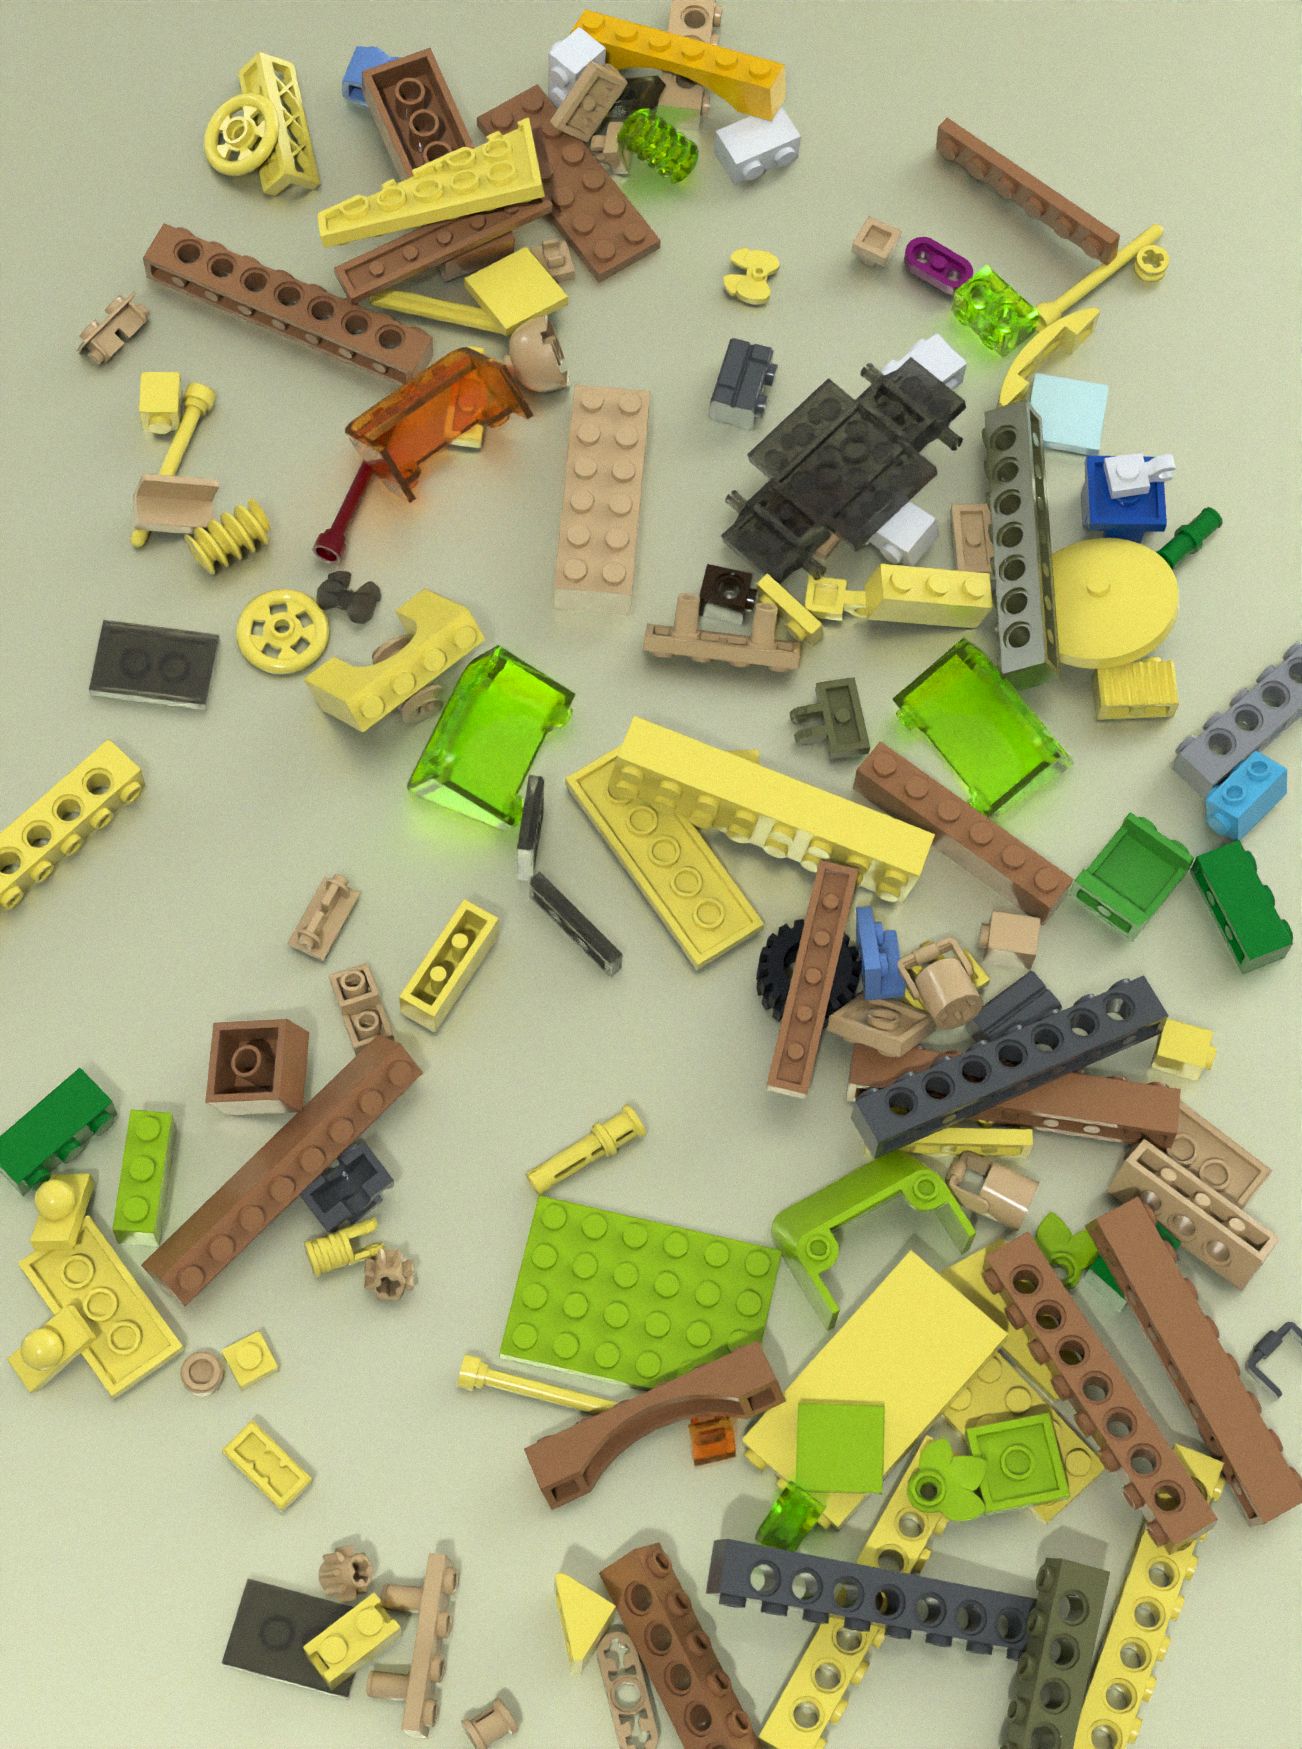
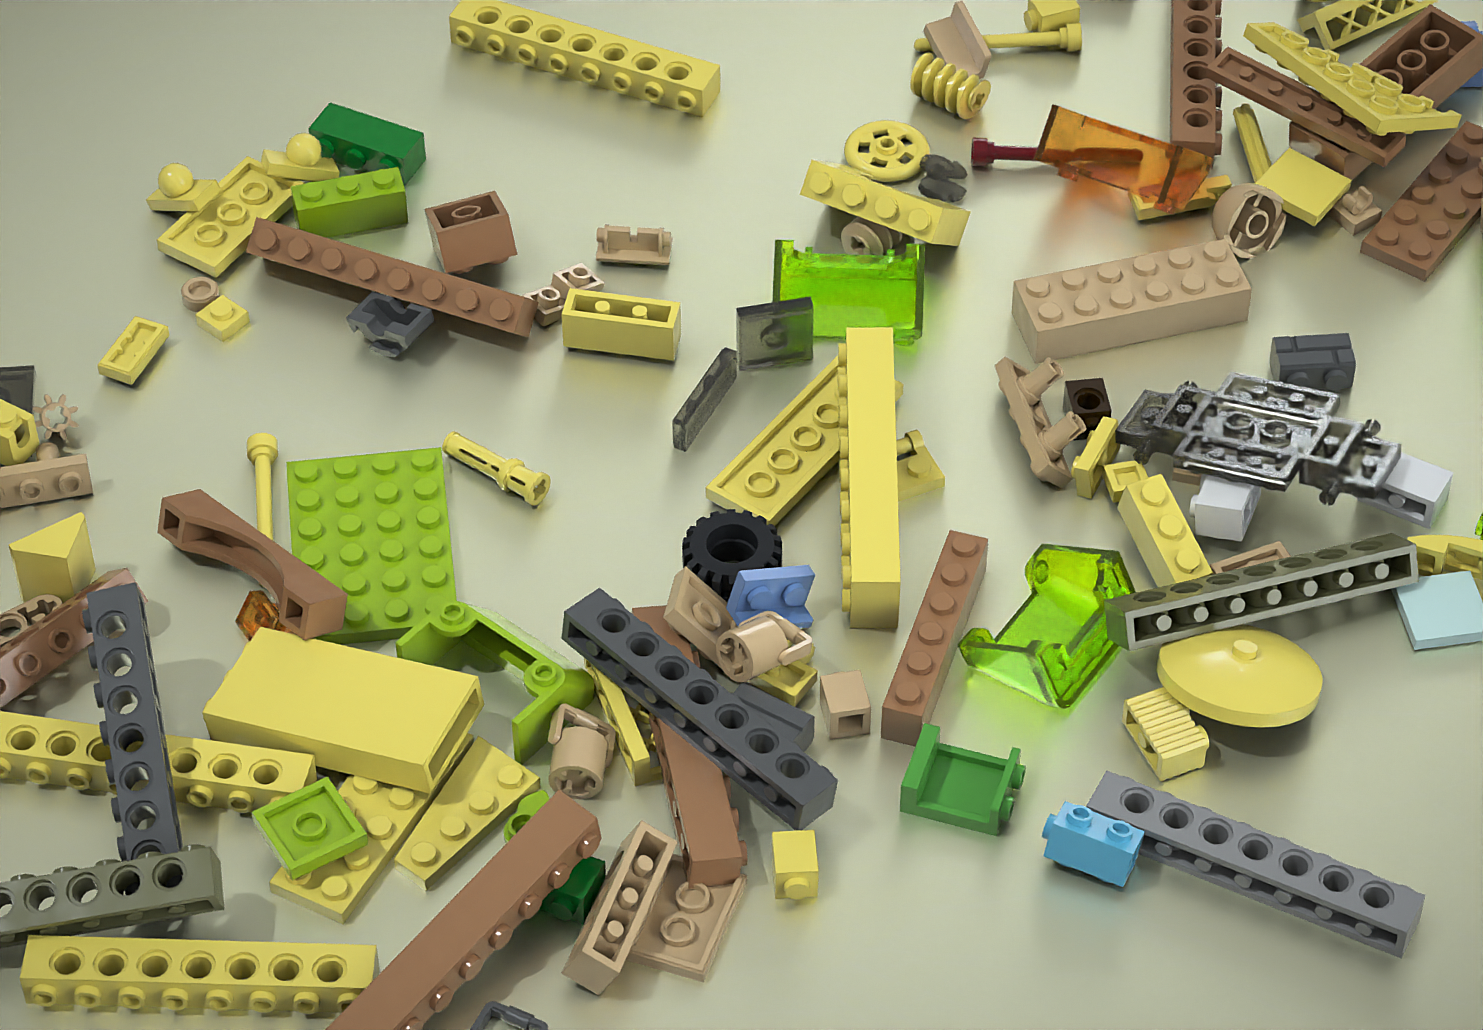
camera: 75 degrees right, 20 degrees down
clear smoke tile [89,620,220,711] -> none
light yellow hinge [303,1217,386,1278] -> none
tan gear [364,1248,415,1301] -> none
light yellow piece [723,247,780,305] -> none
clear neon green slope [755,1481,826,1552] -> none
medium nougat plate [766,860,859,1099] -> none
olive hinge [789,677,870,760] -> none
lime tile [795,1403,885,1495] -> none
lime plate [907,1438,987,1522] -> none
medium nougat brick [981,1232,1218,1555] -> none
blue panel [1081,456,1167,544] -> none
white plate [1103,452,1175,499] -> none
green pin [1156,507,1223,570] -> none
green brick [1190,840,1293,974] -> none

